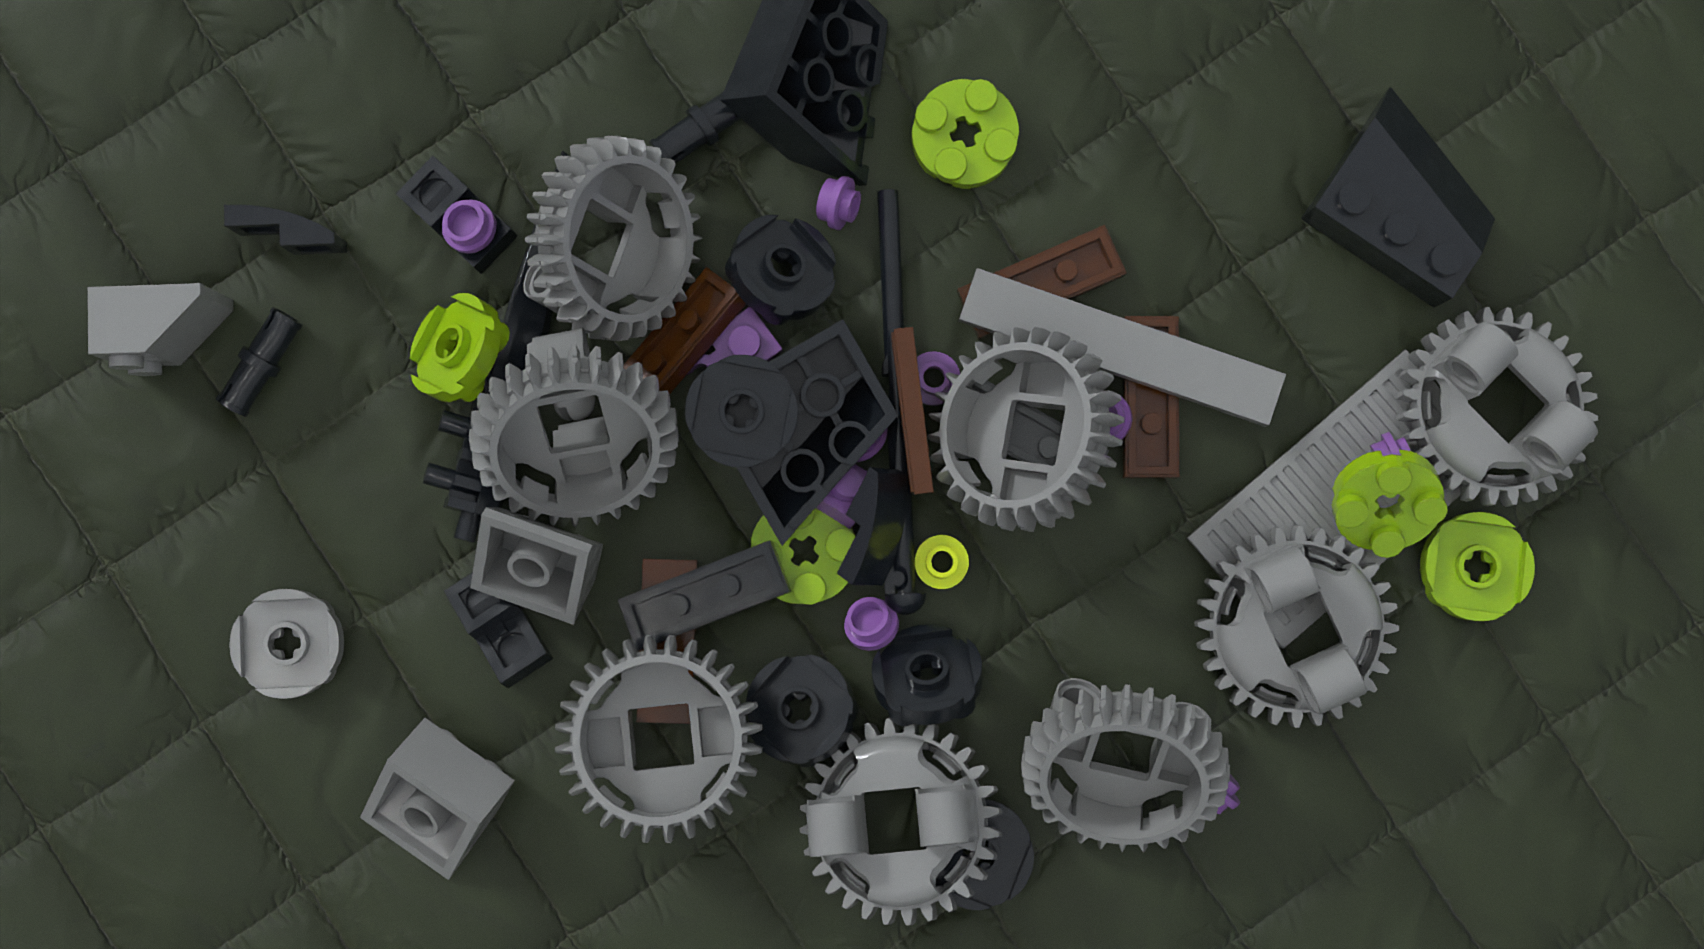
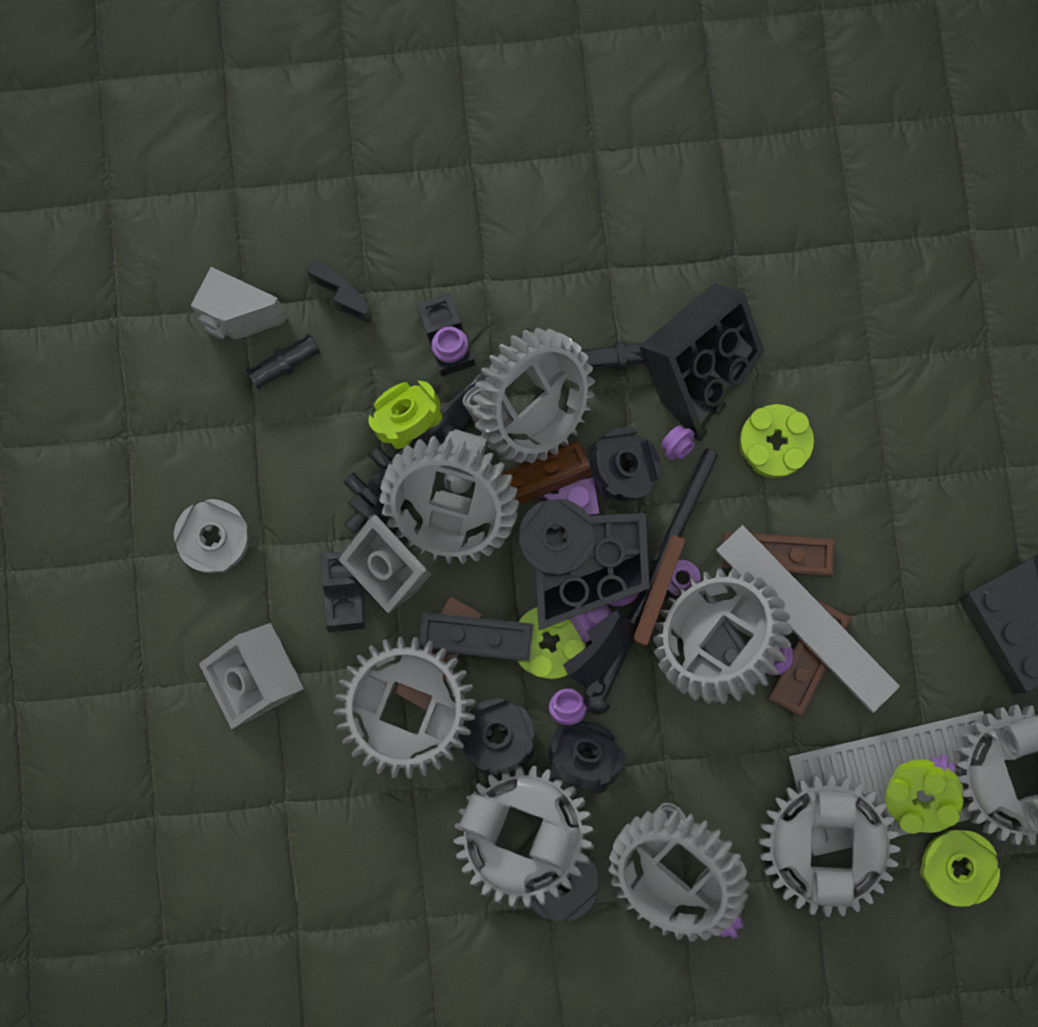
camera: 30 degrees right, 5 degrees down
neon yellow plate [915,535,969,589] -> none

